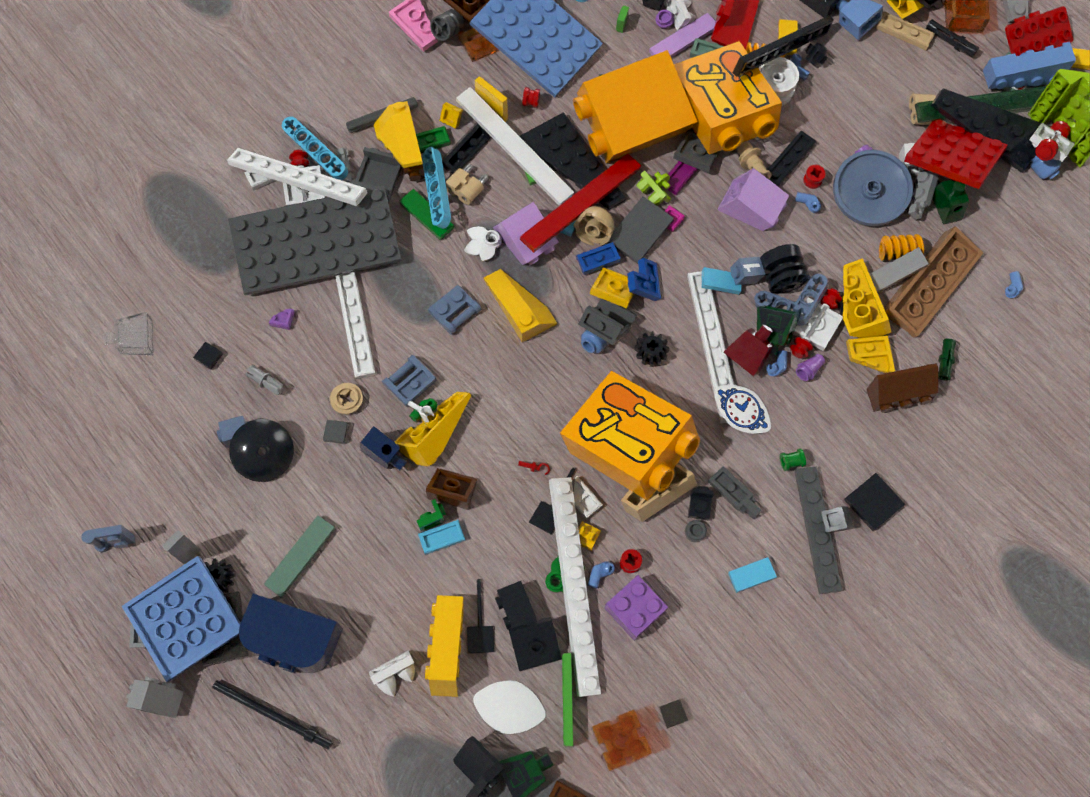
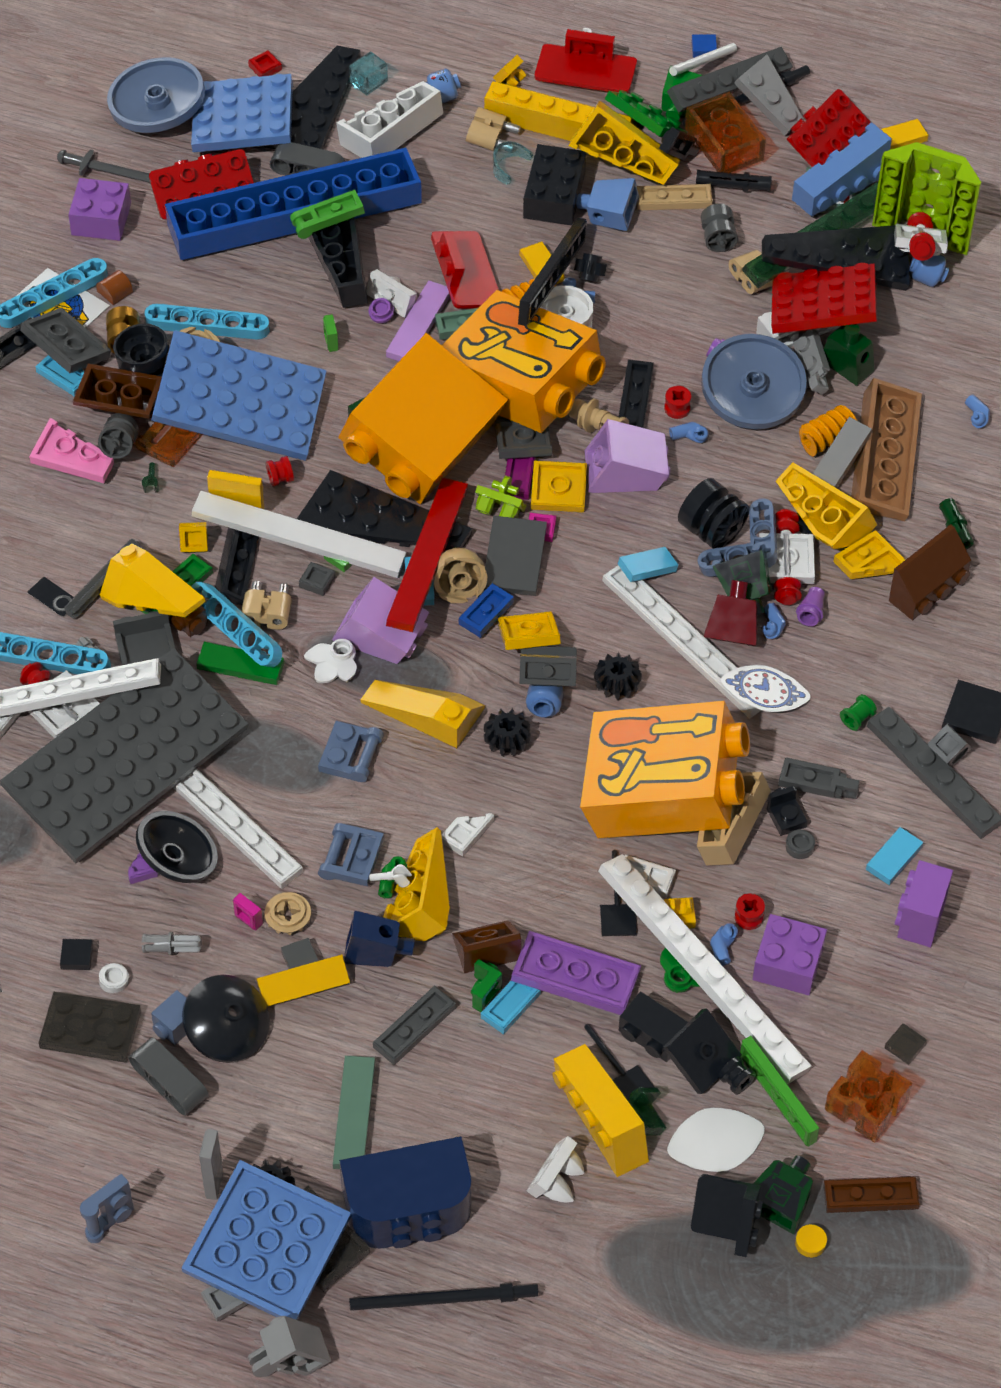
camera: 30 degrees left, 15 degrees down
red hand [518,461,550,475] -> none
blue plate [627,258,661,301] -> none
sand blue brick [730,257,765,285] -> none
none -> black sticker [27,577,74,617]
none -> clear smoke plate [38,991,141,1063]
none -> white tile [99,963,129,993]
none -> dark grey beam [128,1037,209,1116]
none -> black dish [136,811,218,883]
none -> clear green hand [142,462,159,493]
none -> dark pink tile [233,893,263,930]
none -> yellow tile [256,954,350,1007]
none -> dark grey tile [299,562,335,596]
none -> dark grey tile [373,985,456,1065]
none -> white tile [442,813,494,857]
none -> black gear [484,708,531,757]
none -> medium lavender tile [511,931,641,1015]
none -> yellow tile [531,461,587,512]
none -> clear green bracket [628,1087,667,1136]
none -> dark grey wheel [700,204,738,252]
none -> black wheel [718,1056,756,1095]
none -> medium lavender brick [894,860,953,948]

